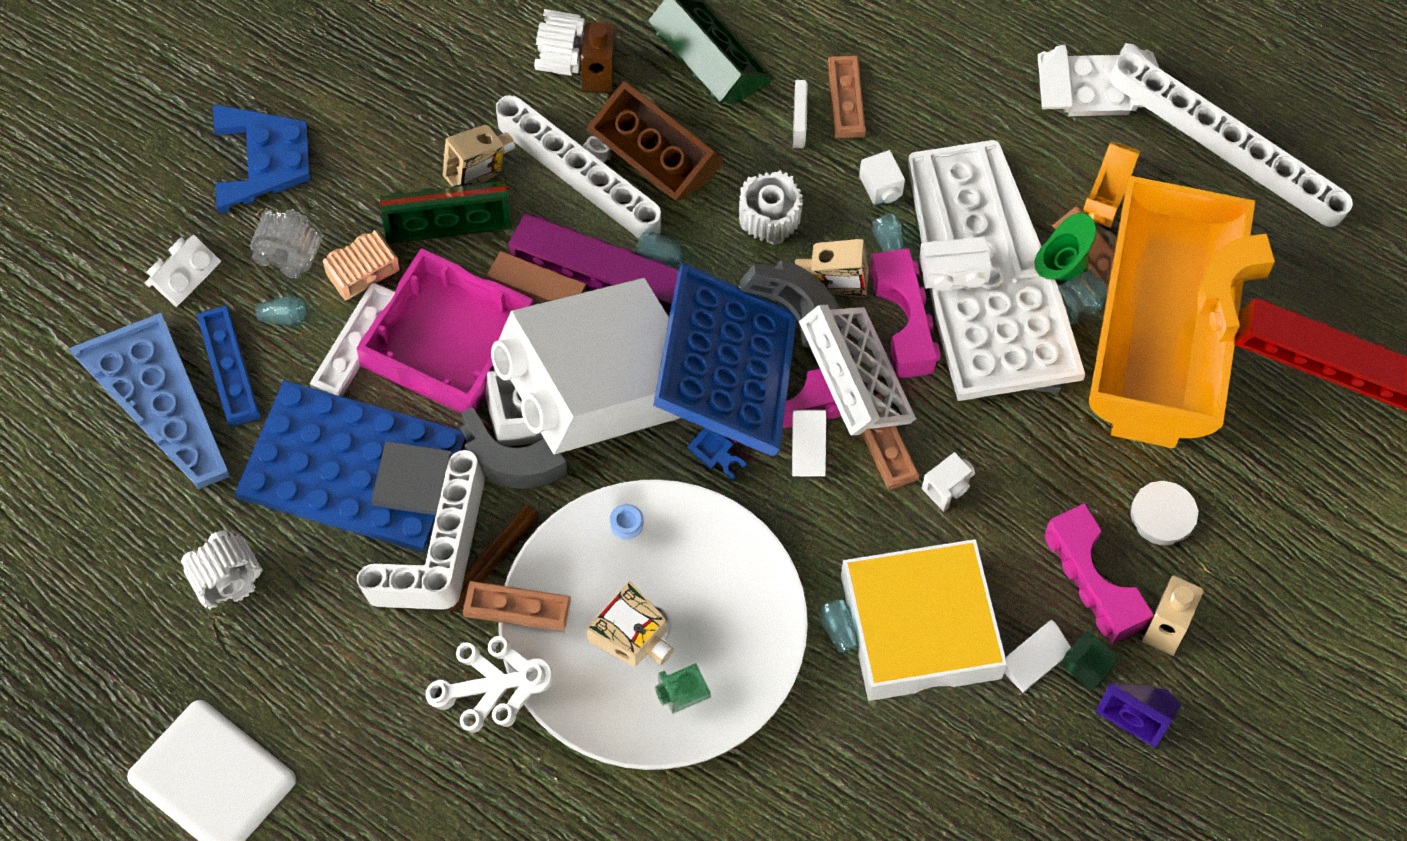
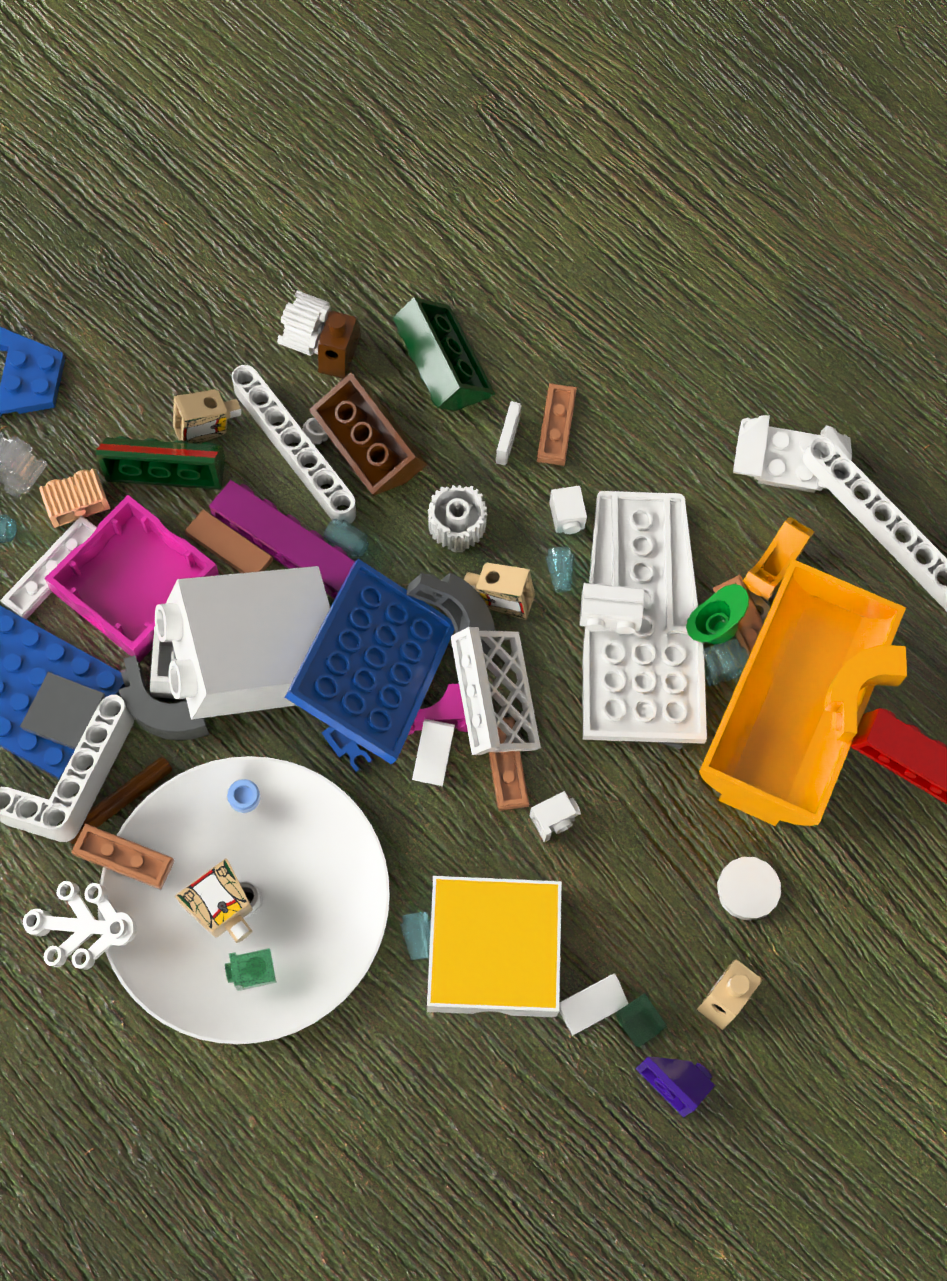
camera: 10 degrees right, 5 degrees up
dark pink arch [870,248,940,379] -> none
dark pink arch [1045,503,1154,644] -> none

